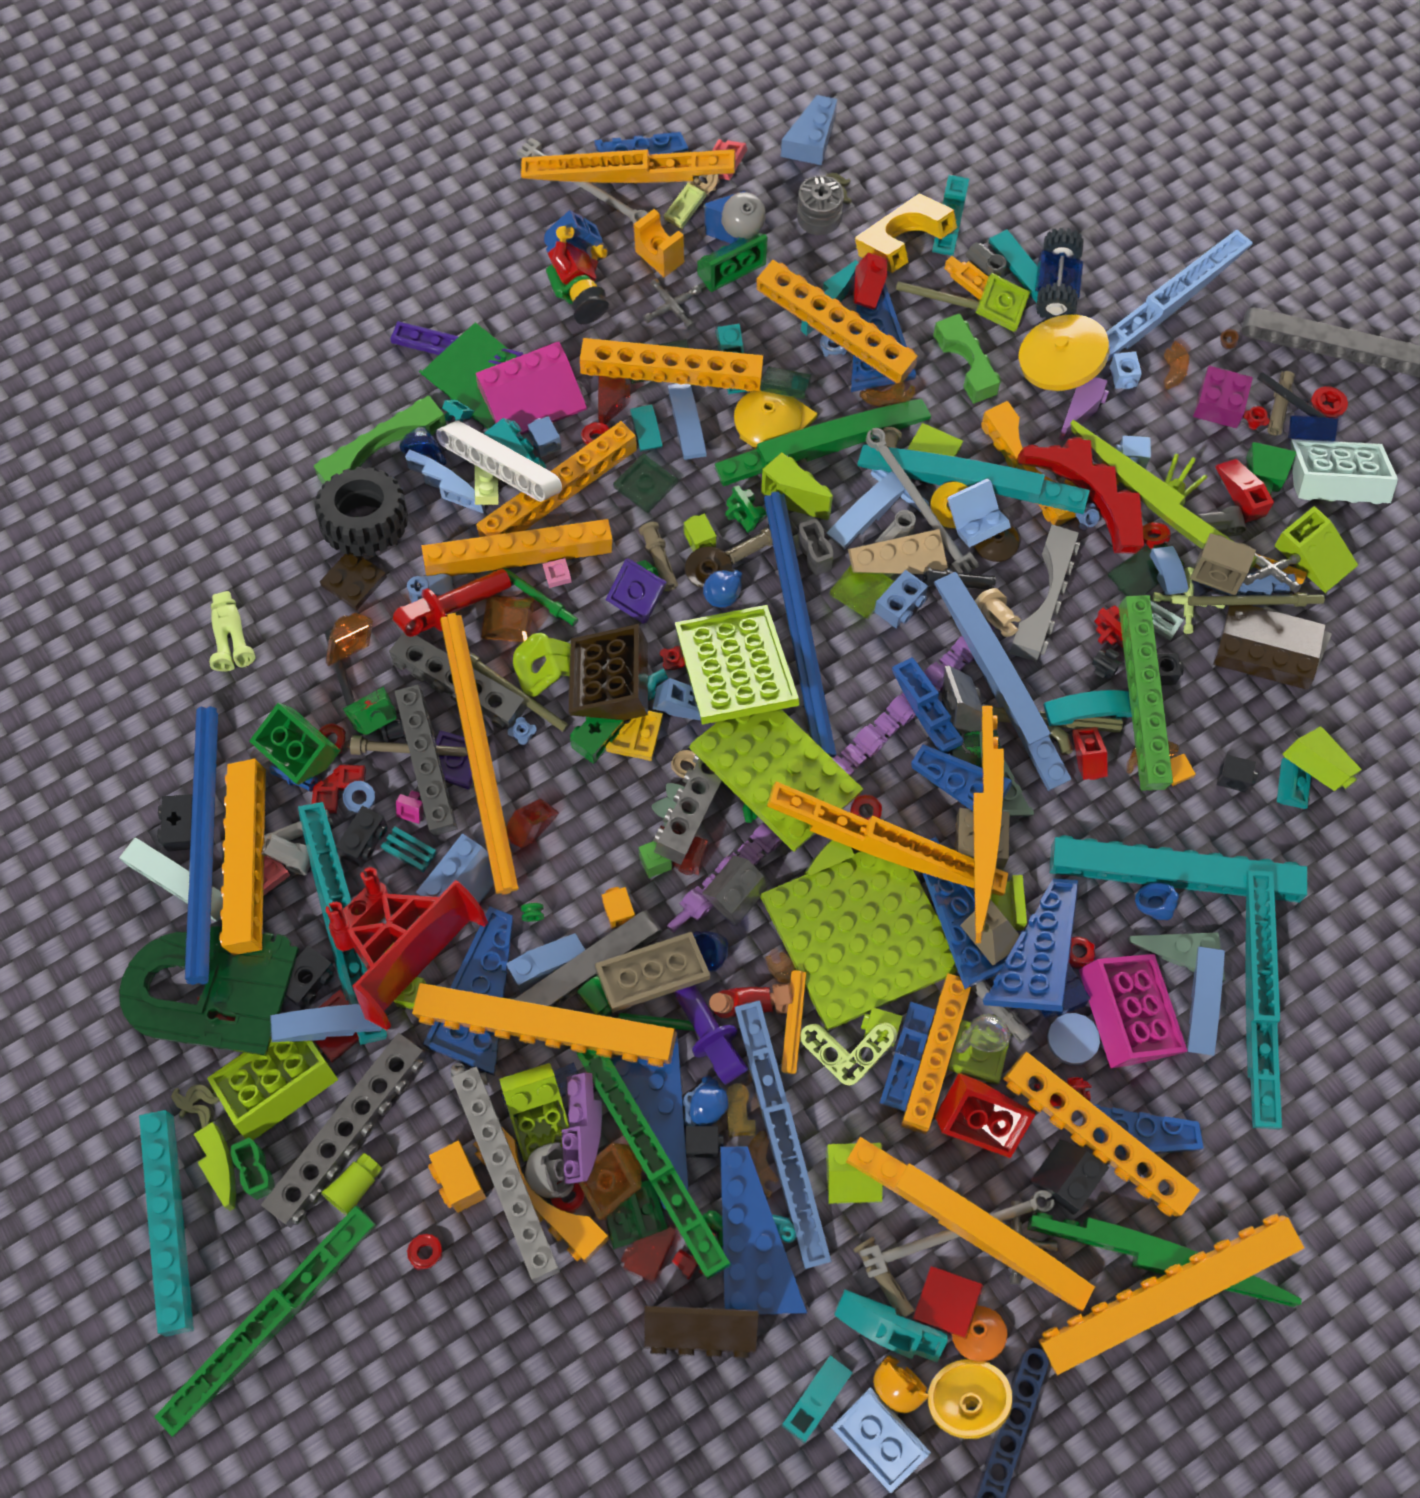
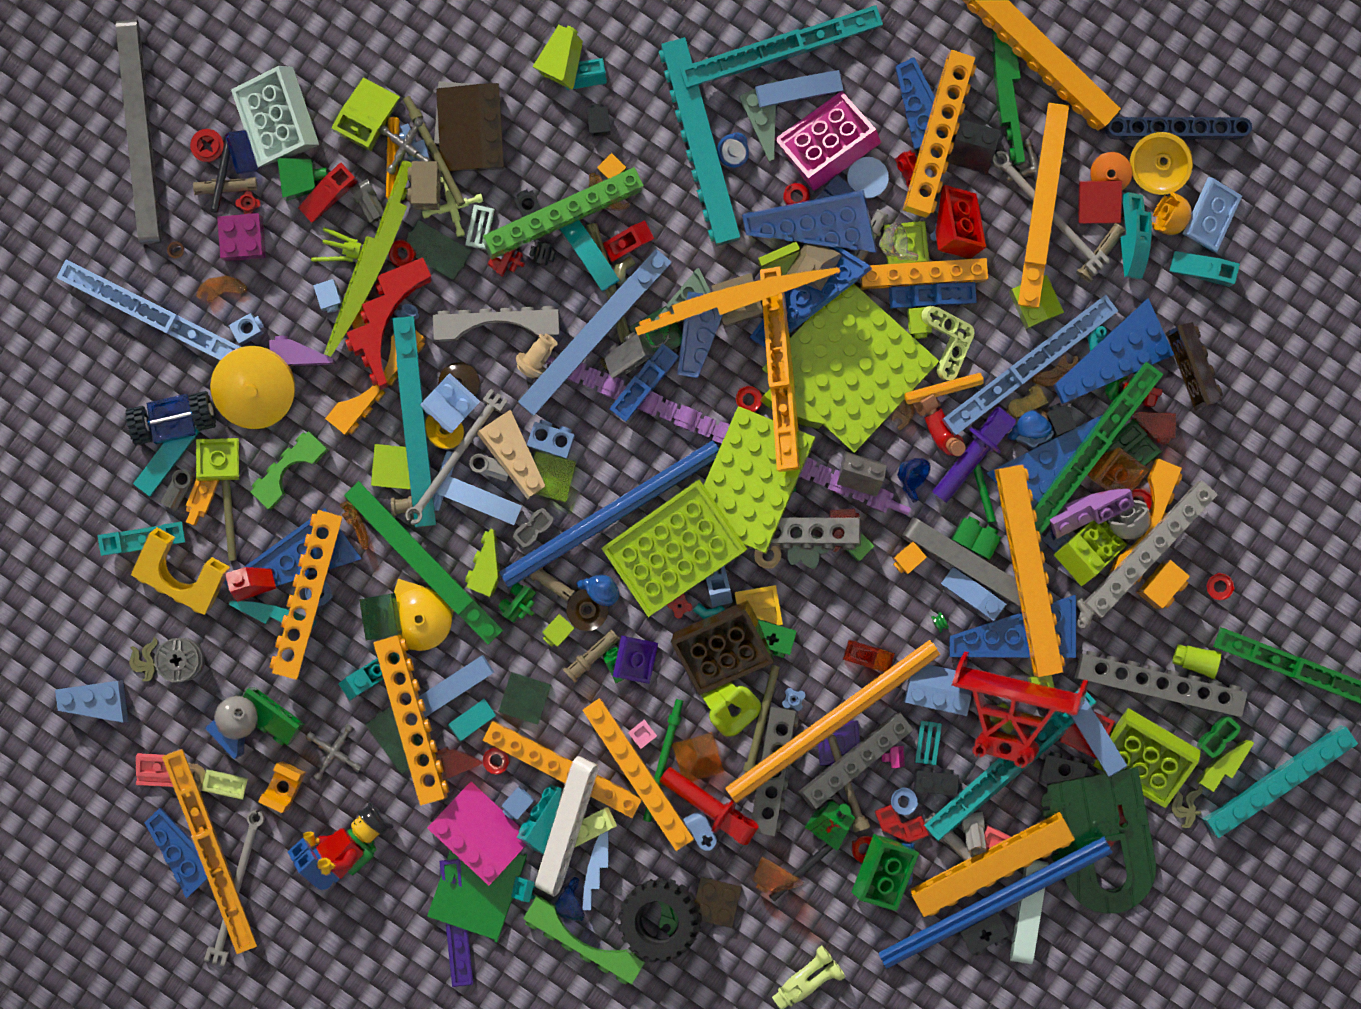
camera: 110 degrees left, 20 degrees up
dark tan plate [595,931,710,1013] -> none
black pin [923,566,996,590] -> none
medium blue slope [1150,546,1188,595] -> none

